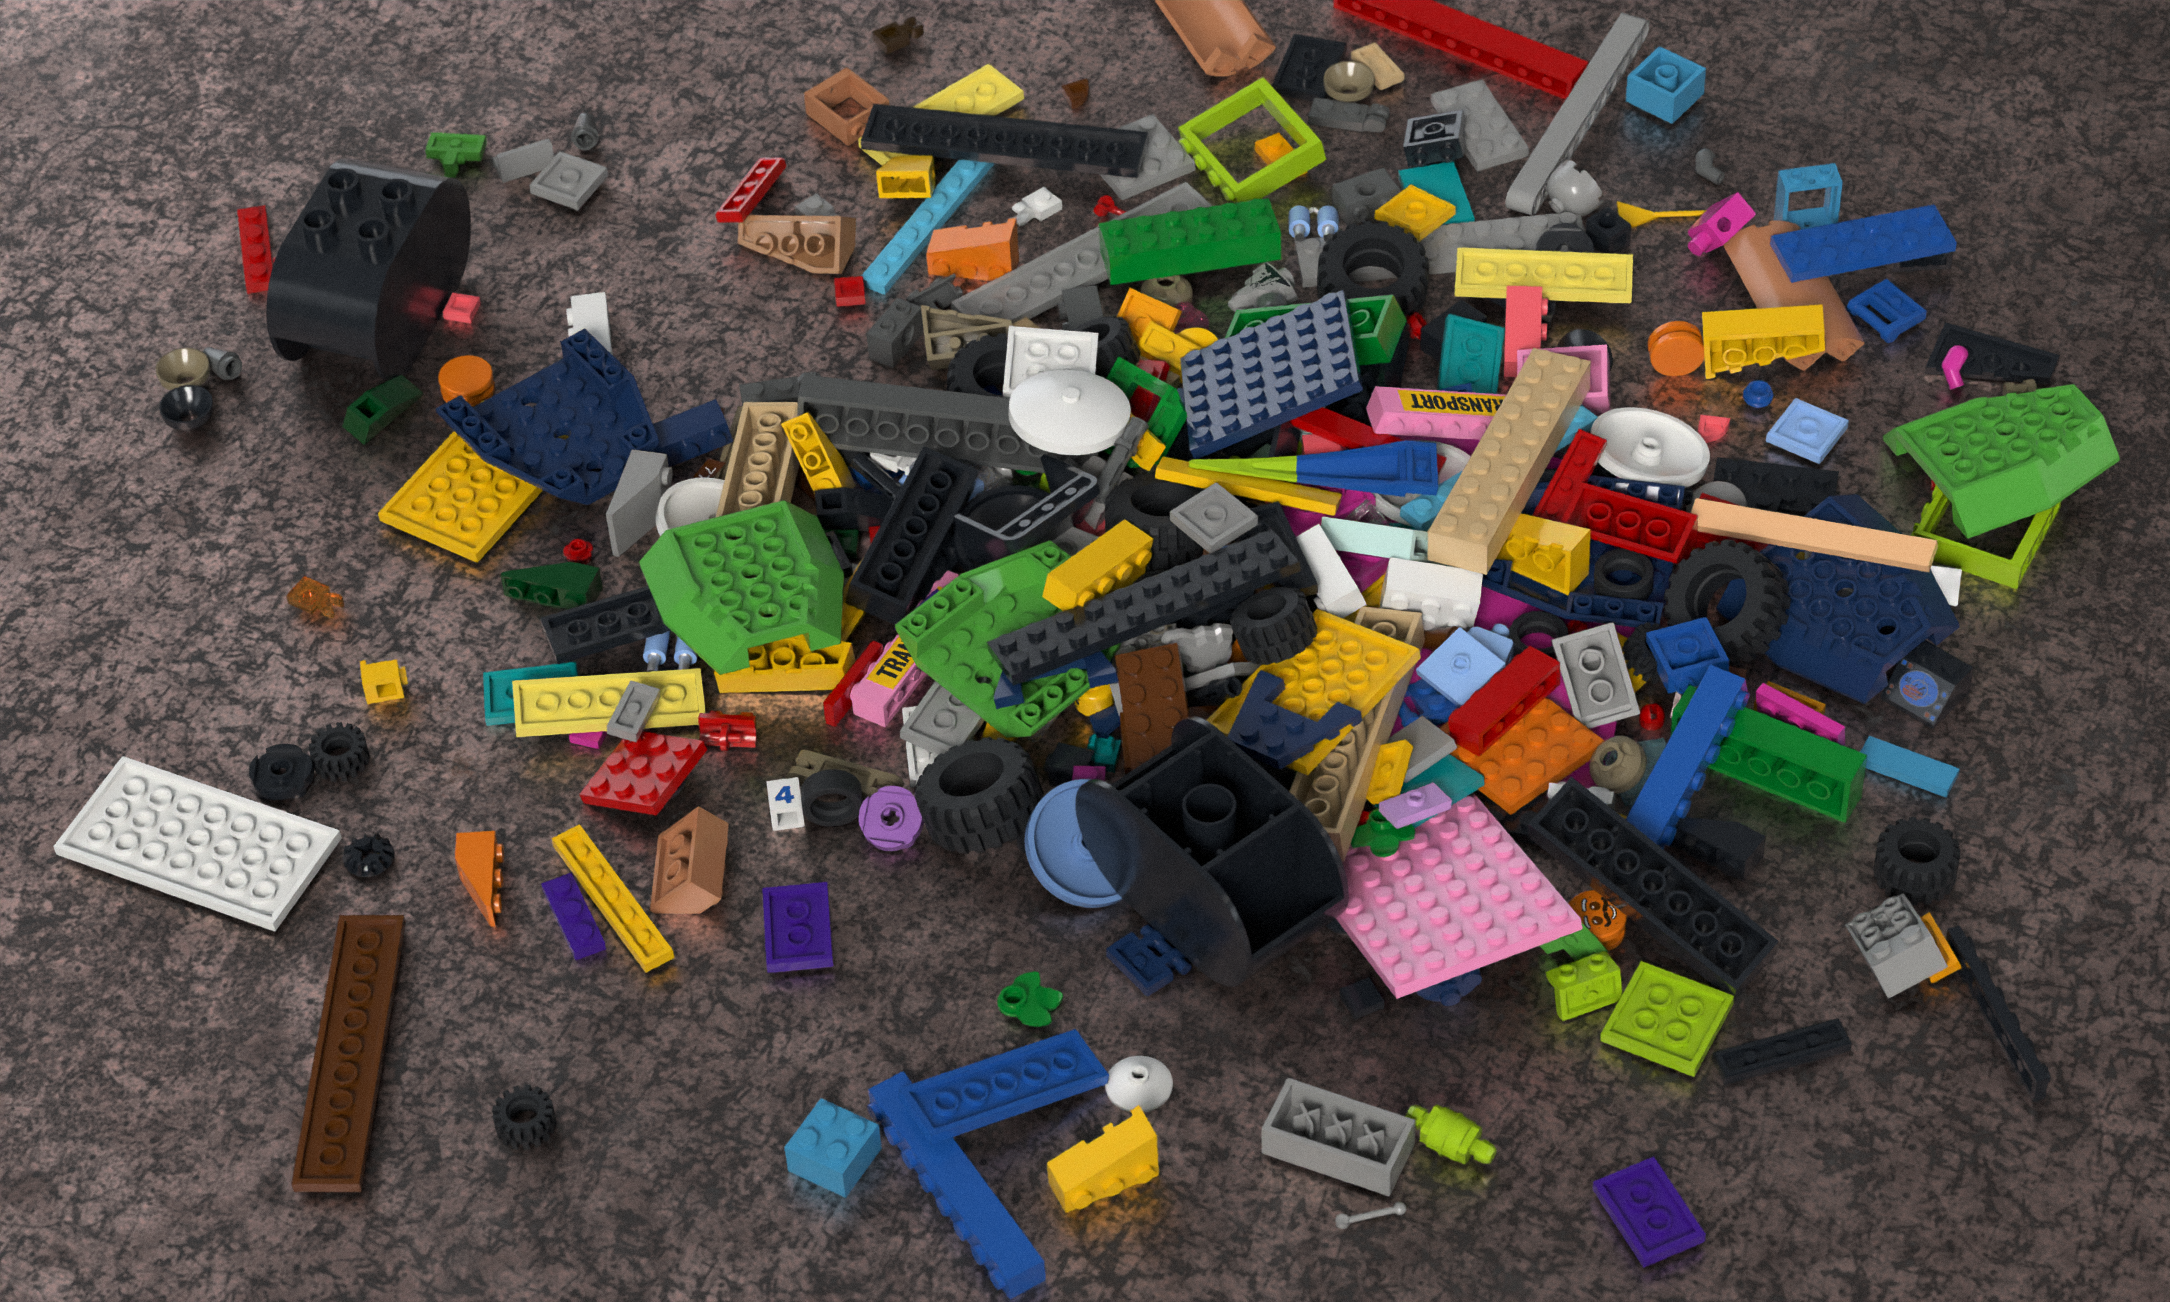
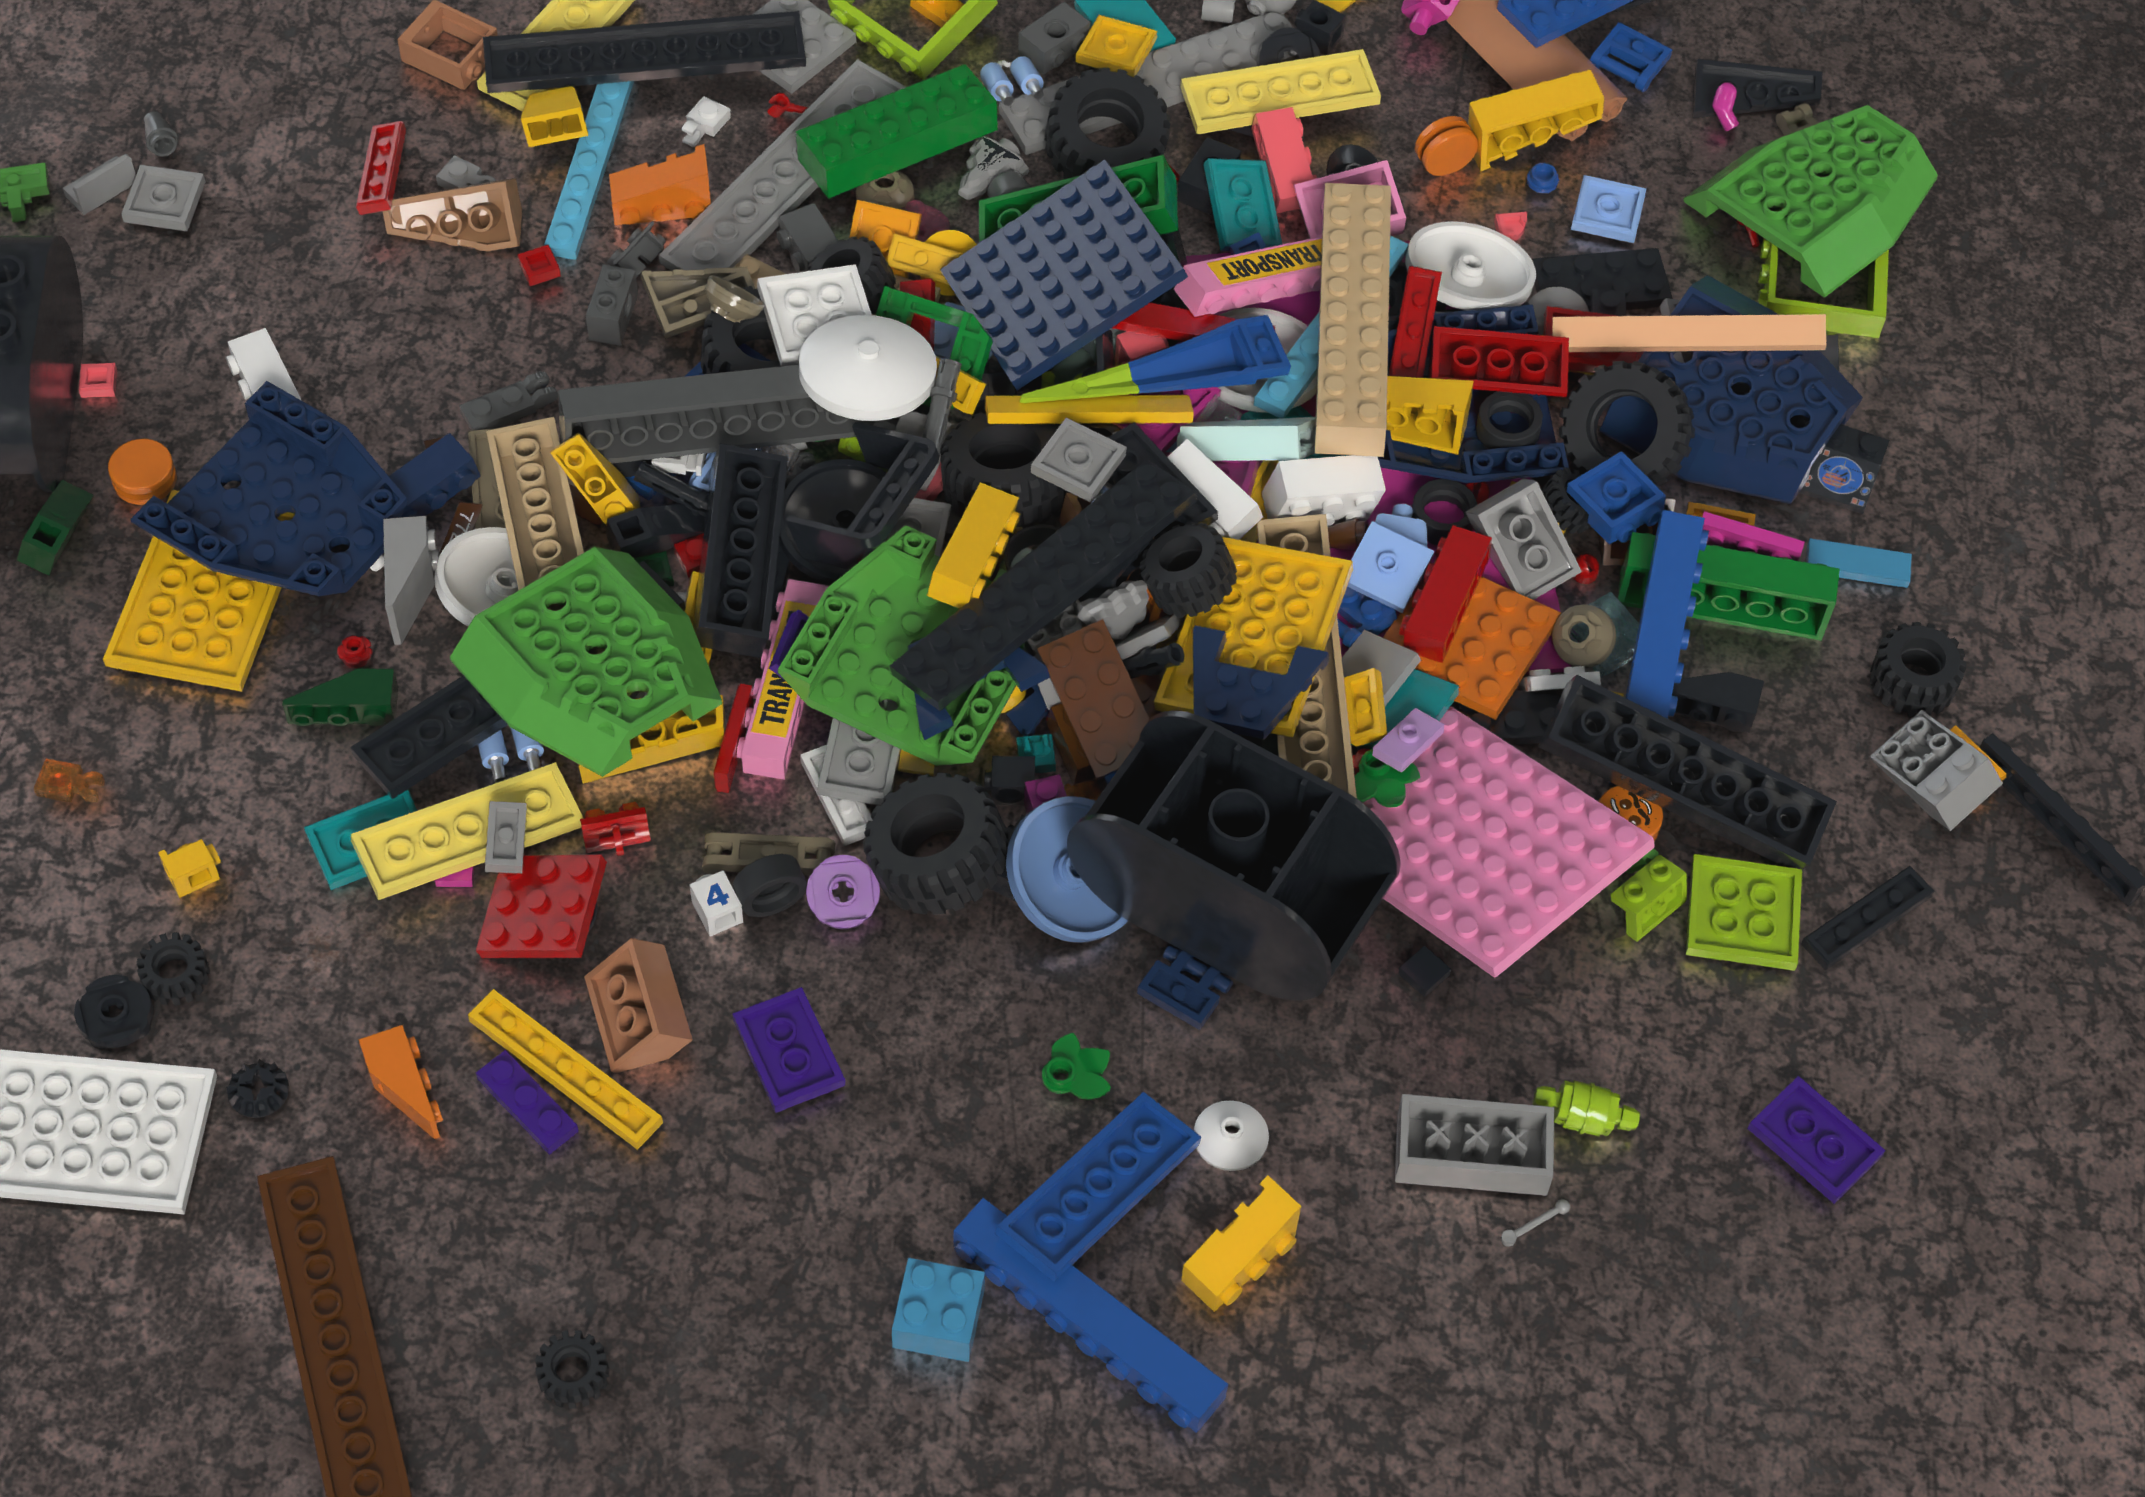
camera: 25 degrees left, 10 degrees up
none -> dark tan piece [705,275,765,323]

